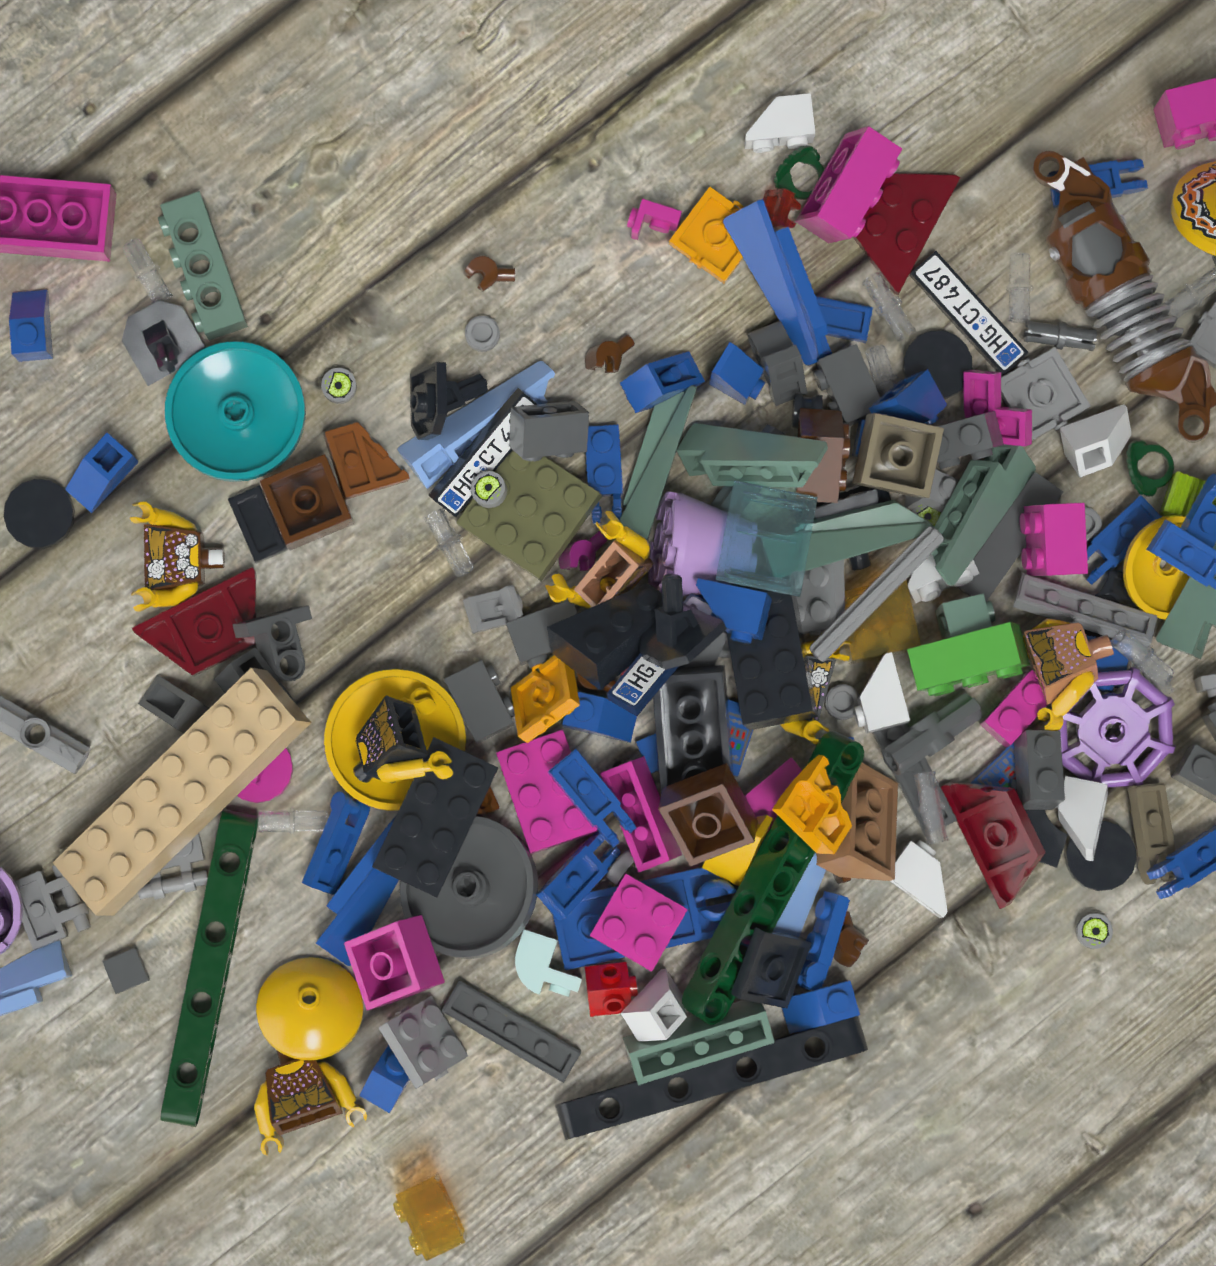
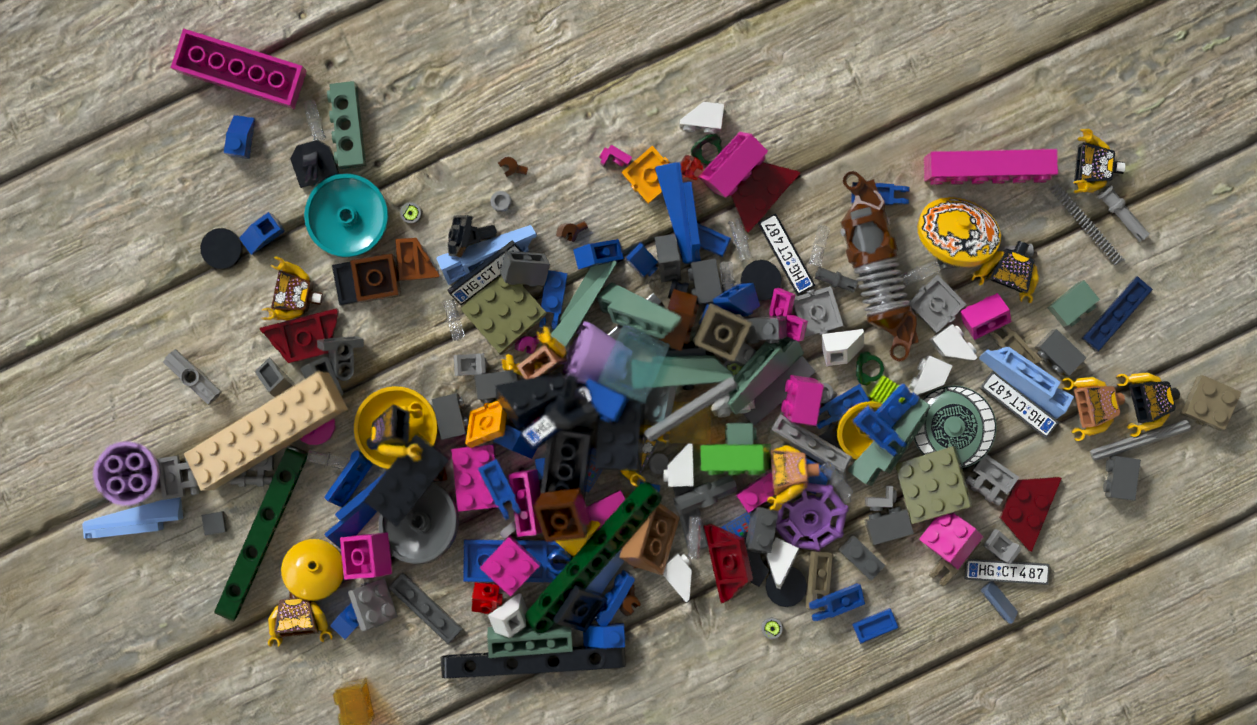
camera: 15 degrees right, 5 degrees up
tile [471,471,507,508] -> none
light aqua brick [515,929,582,997] -> none
blue hinge [536,831,621,921] -> none
light orange slope [772,755,852,854] -> none

